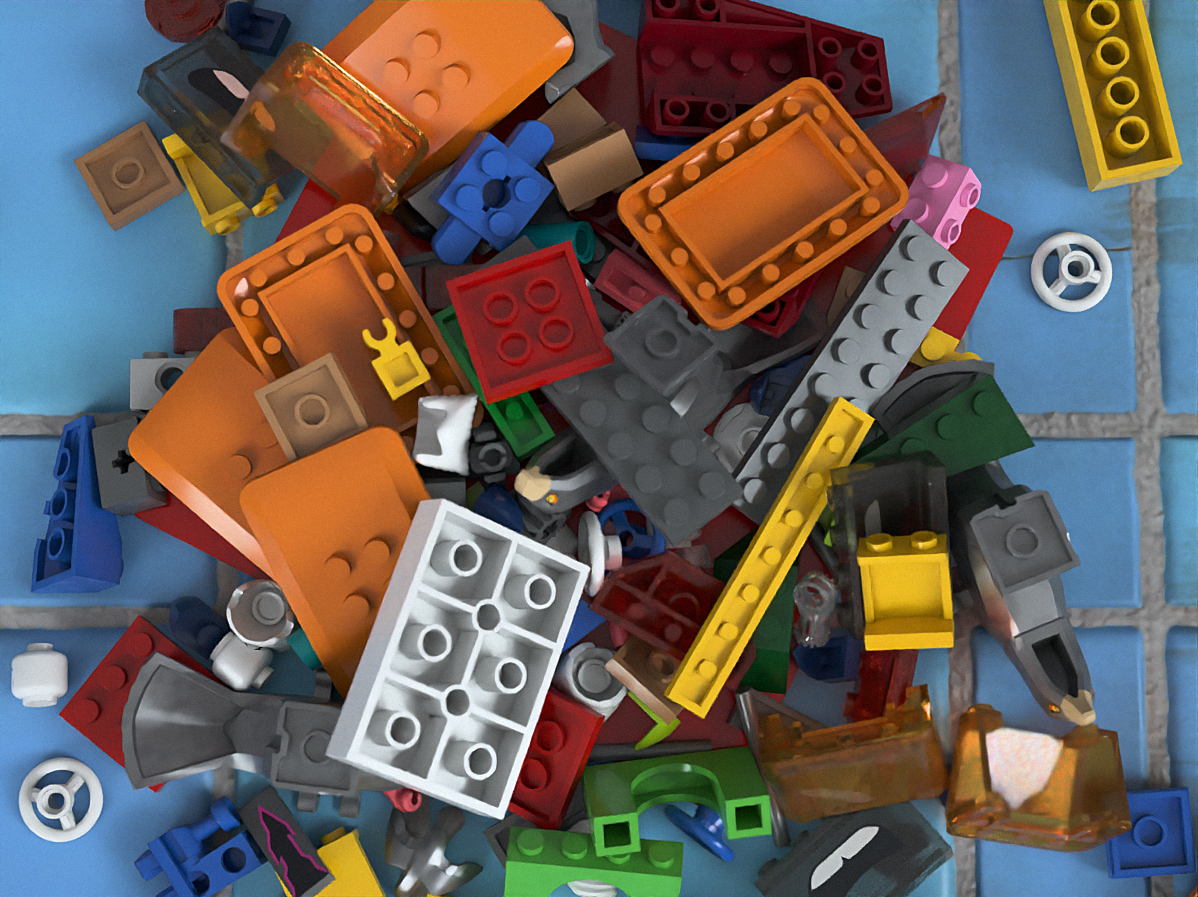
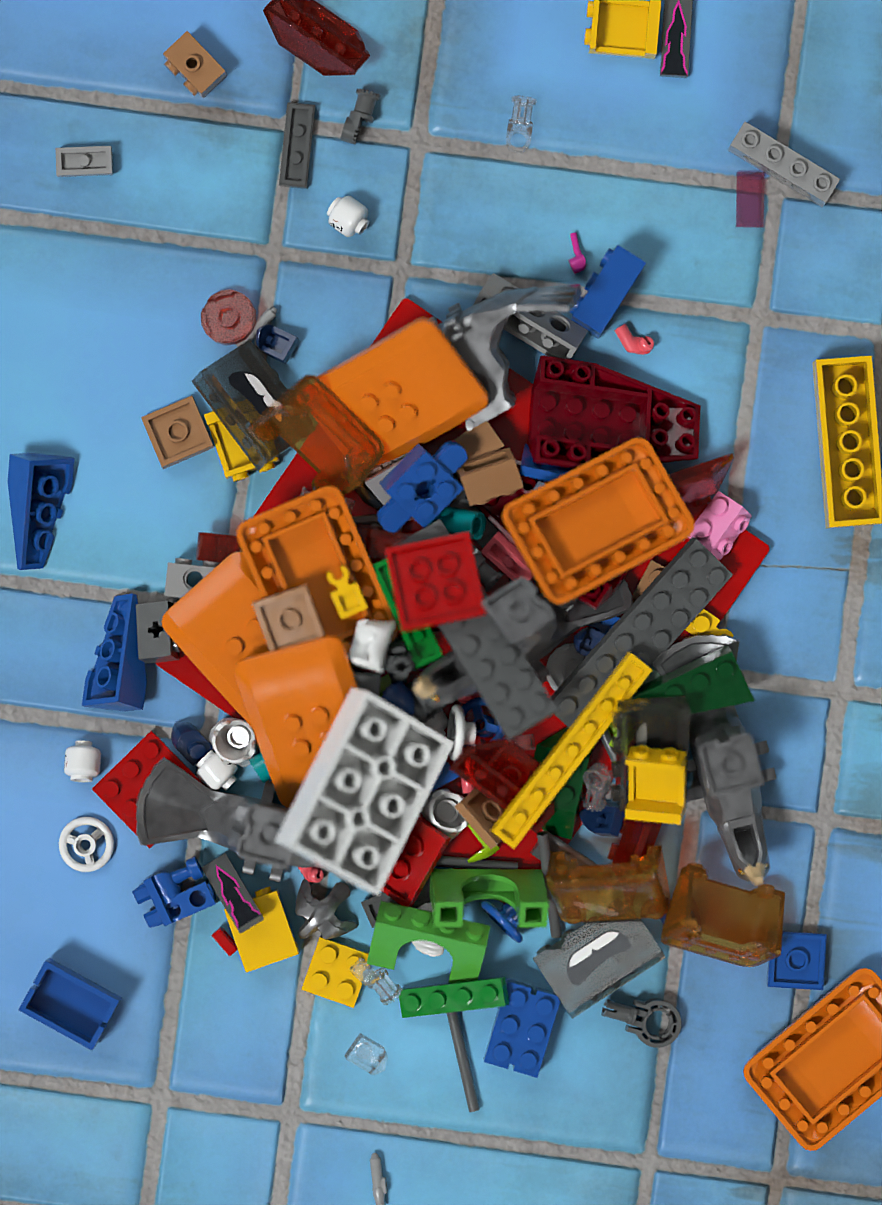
camera: 10 degrees right, 5 degrees up
white piece [1031,232,1112,312] -> none

